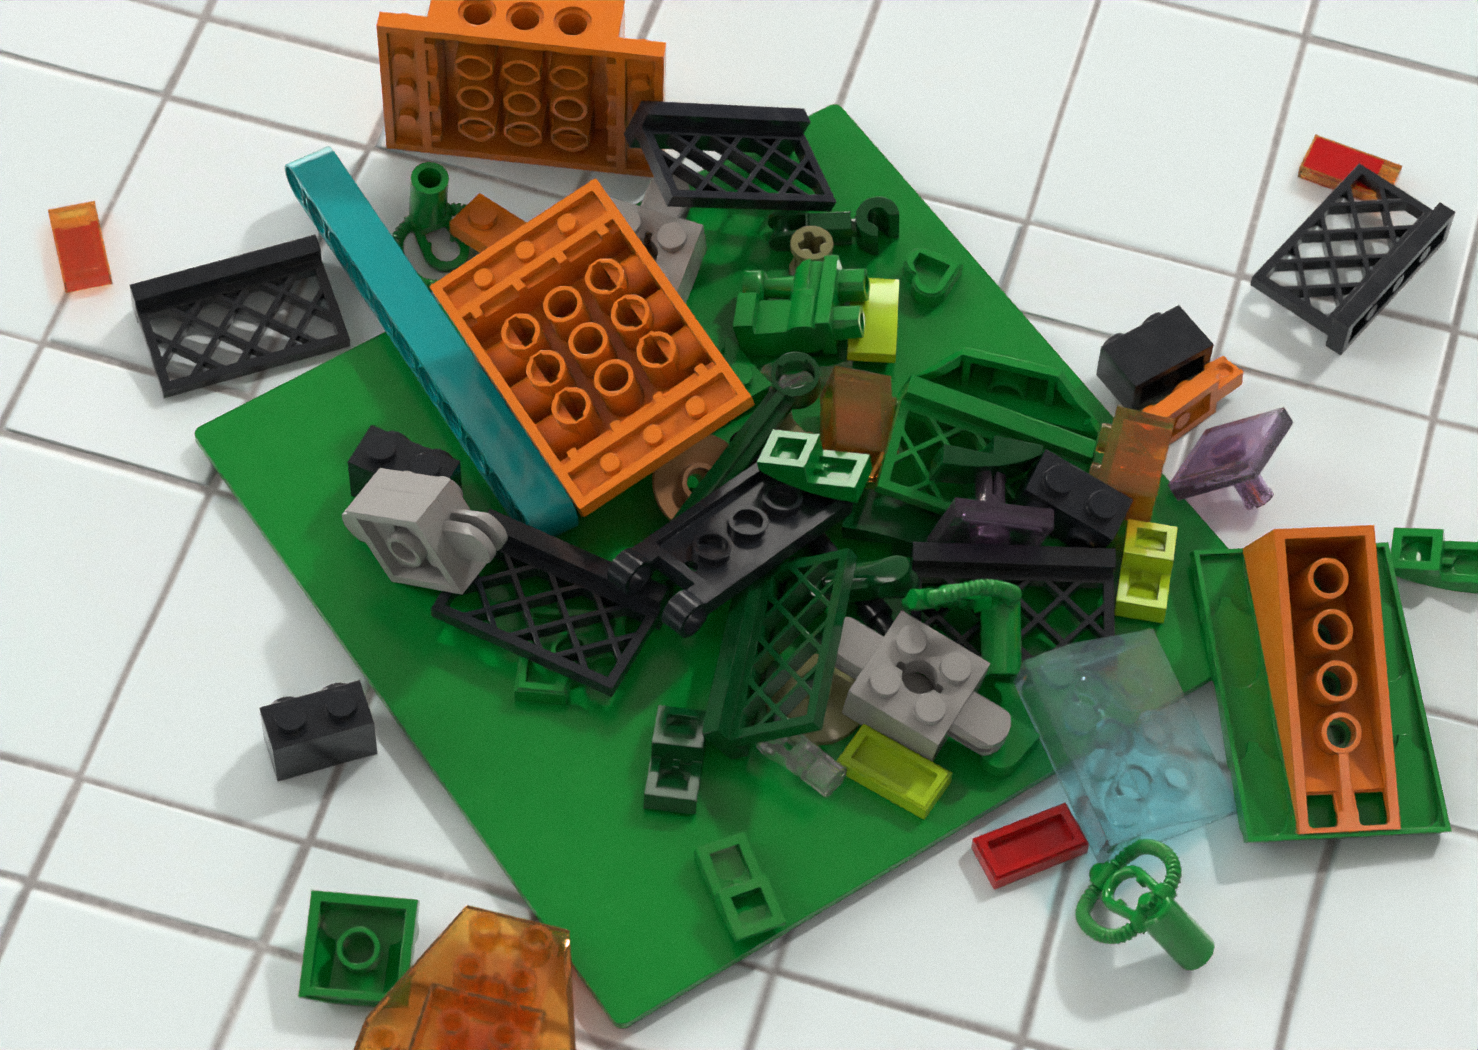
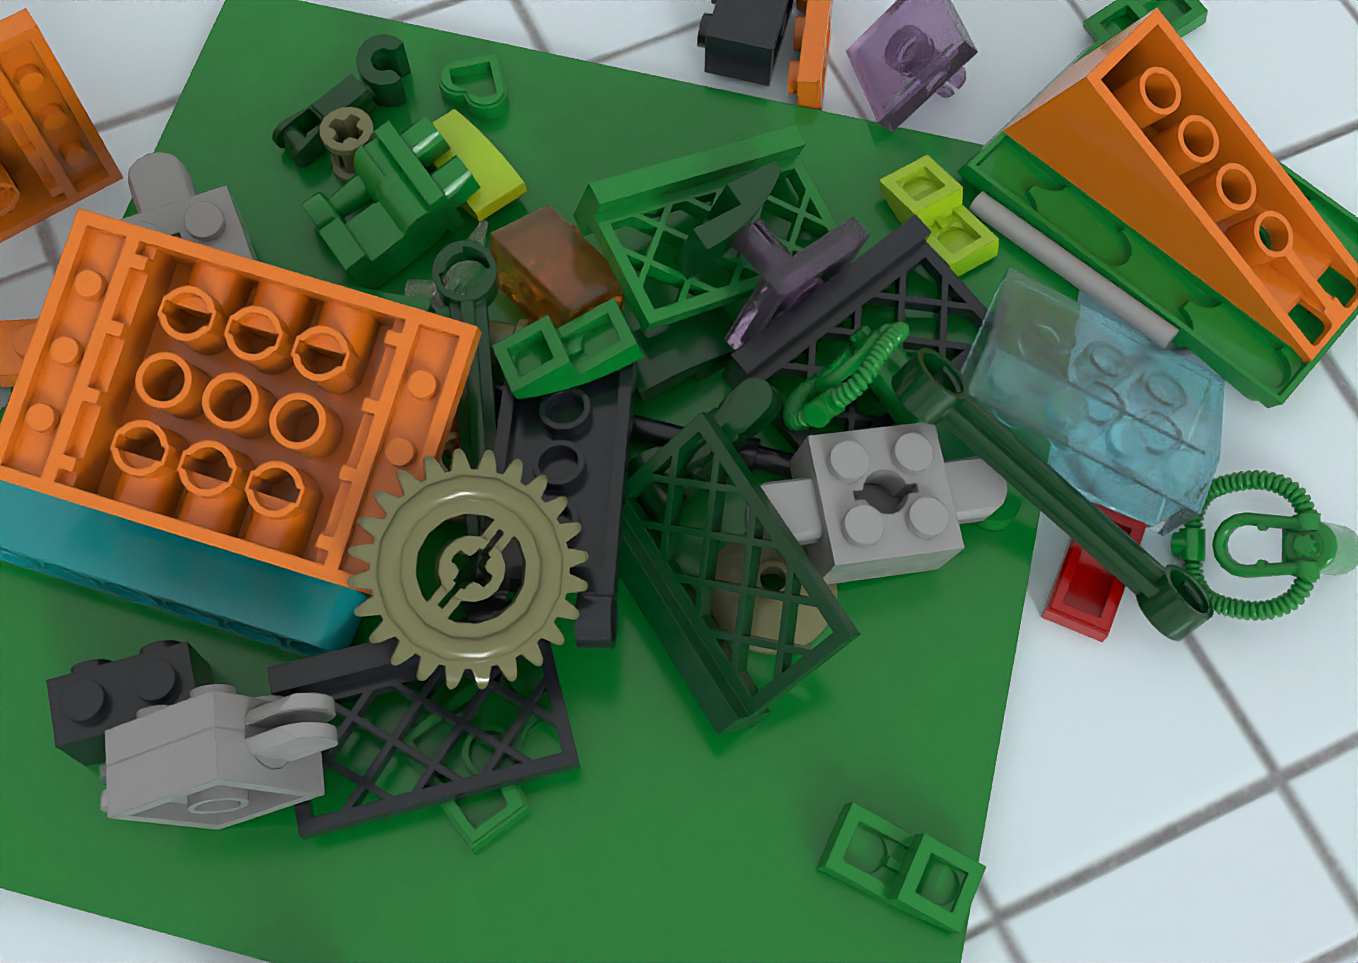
camera: 40 degrees left, 10 degrees up
black fence [624,101,836,212] -> none
dark green slope [644,705,707,815] -> none
clear bar [755,734,847,797] -> none
lime tile [836,724,952,820] -> none
green wedge [909,347,1100,461] -> none
black brick [1008,449,1133,548] -> none
clear orange brick [1089,406,1175,522] -> none
none -> olive gear [347,448,589,689]
none -> dark green piece [891,348,1214,641]
none -> light grey bar [969,191,1179,350]

